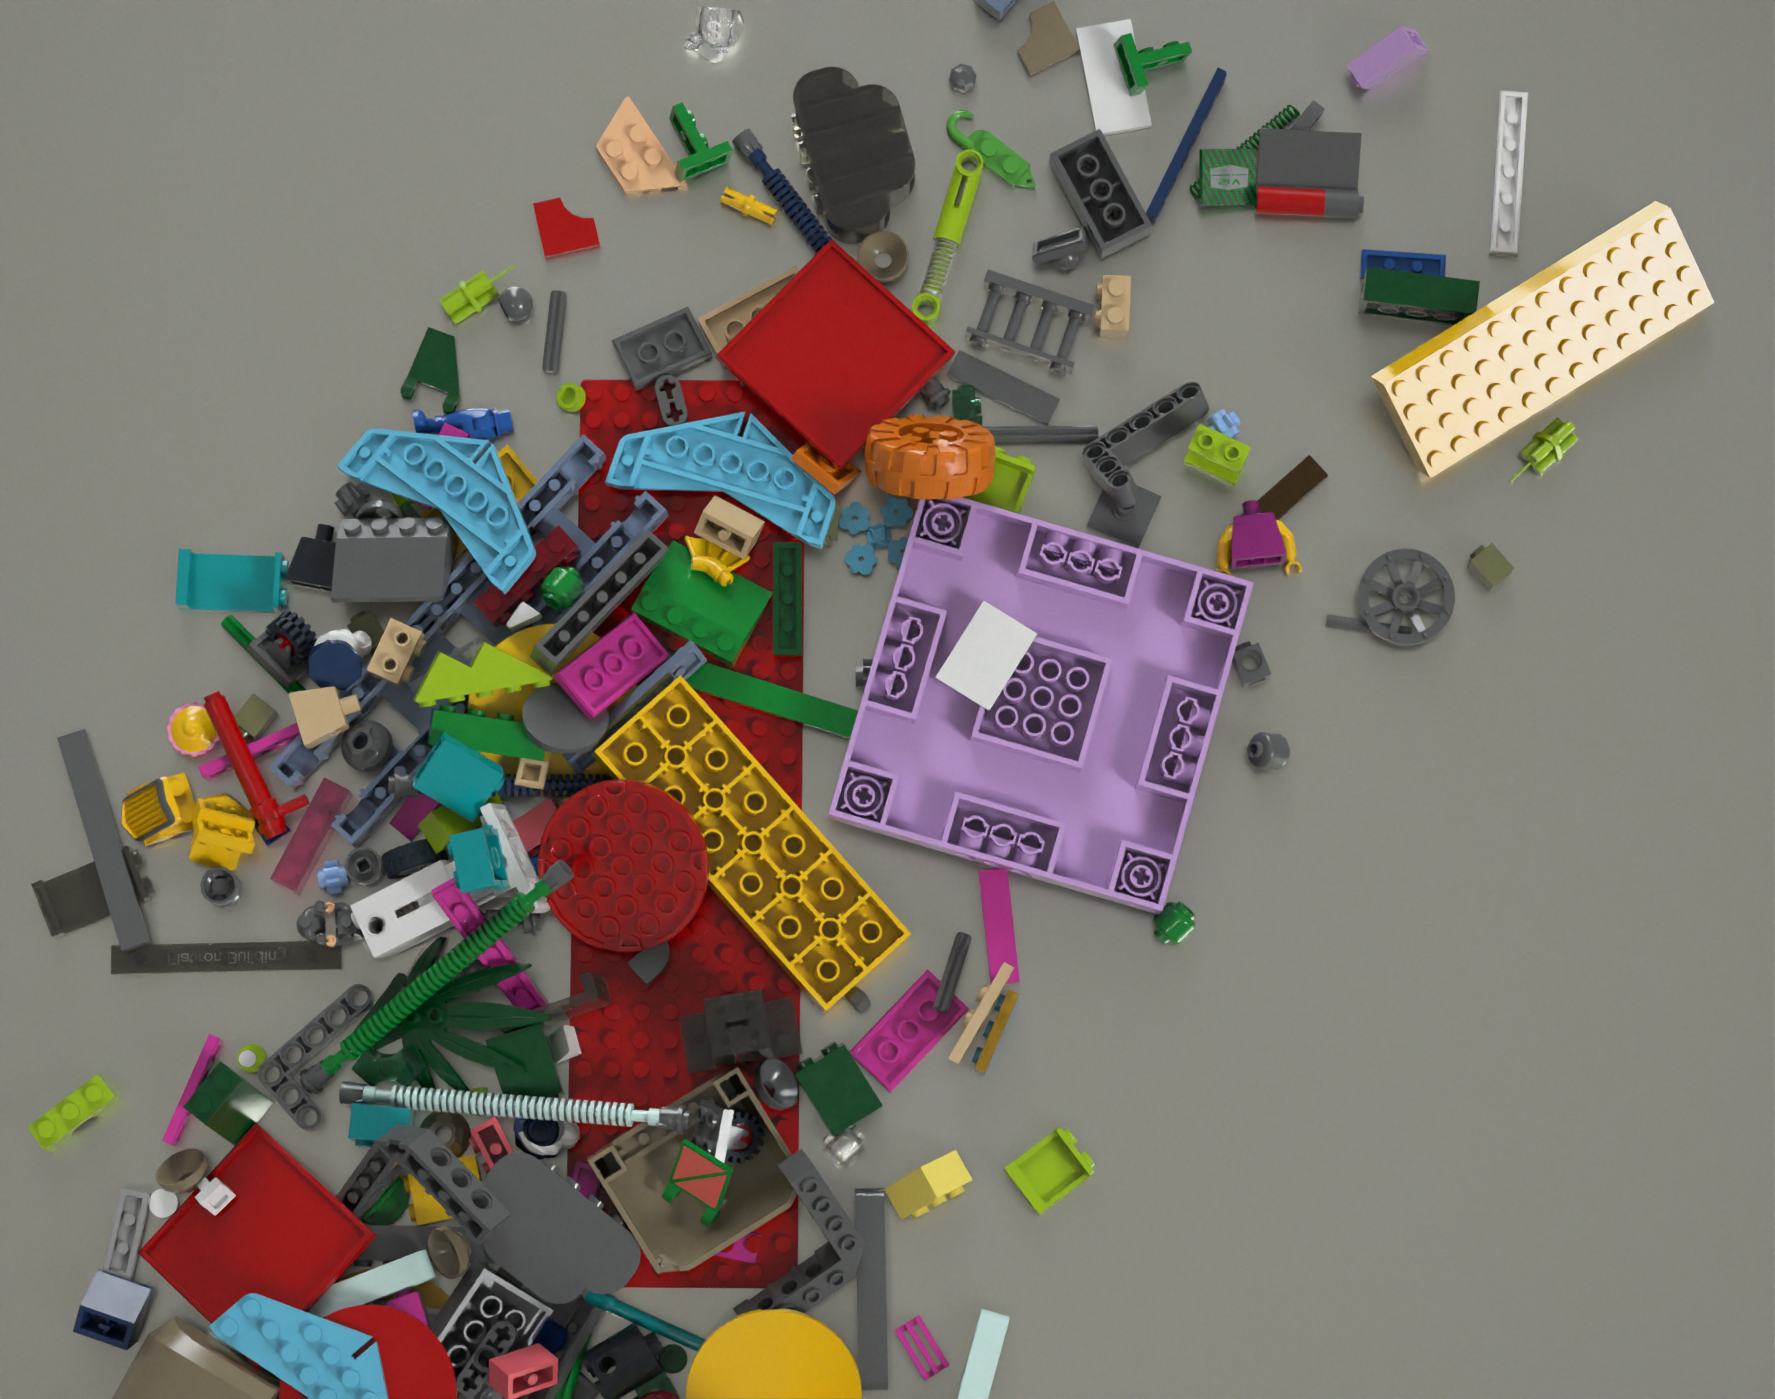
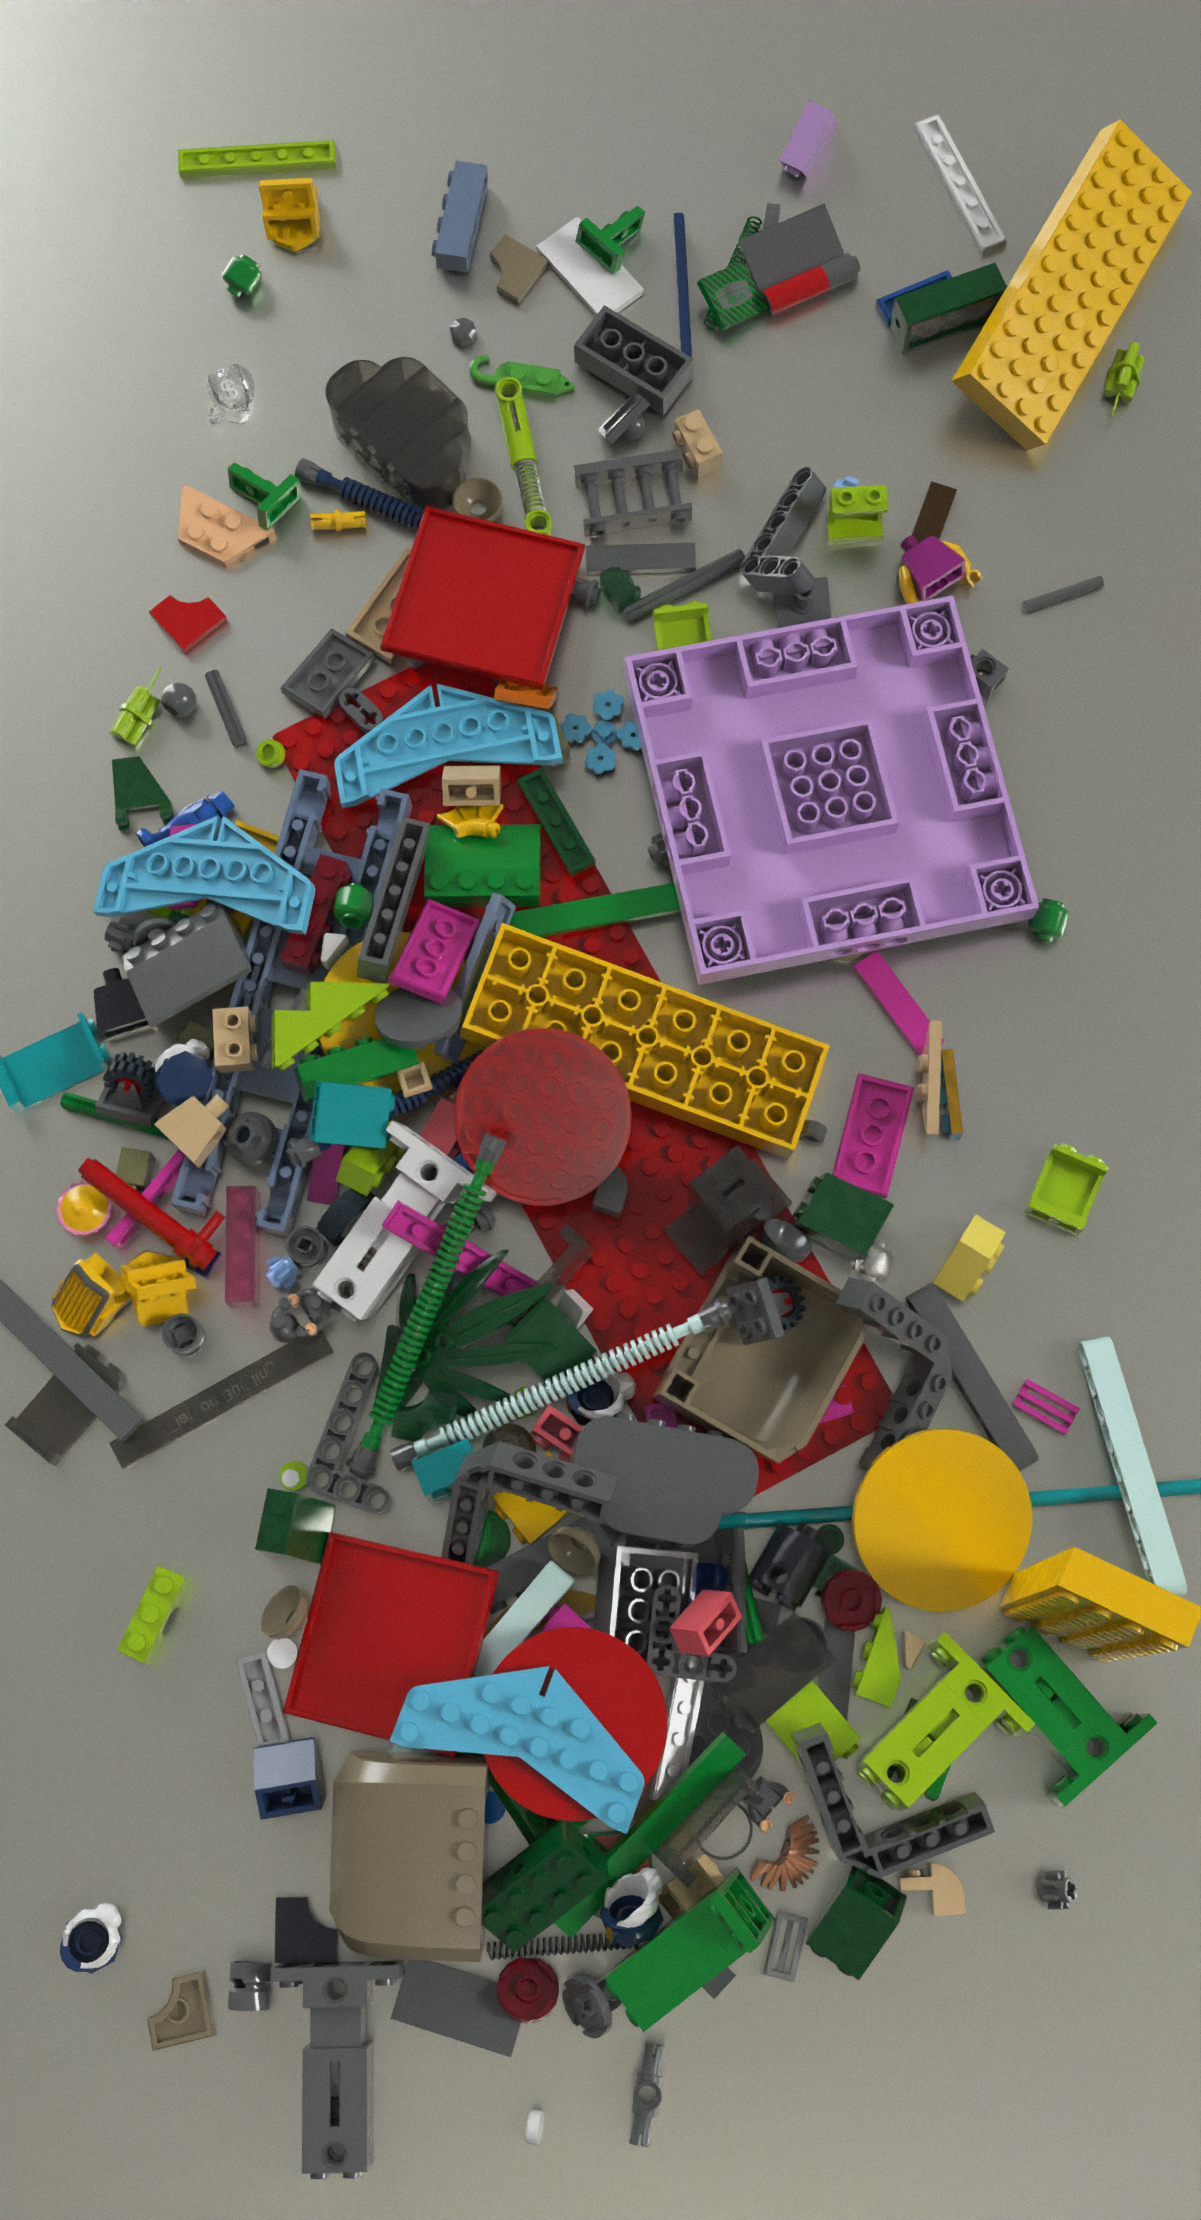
camera: 25 degrees left, 5 degrees down
dark pink tile [162,1034,223,1146] -> none
white tile [195,1177,236,1216] -> none
teal brick [447,825,510,894] -> none
flag [662,1139,734,1228] -> none
orange wheel [864,415,996,500] -> none
dark grey axle [933,932,972,1014] -> none
white sticker [936,601,1037,711] -> none
dark grey head [1247,732,1290,770] -> none
dark grey wheel [1357,549,1455,646] -> none
olive brick [1467,543,1514,591] -> none

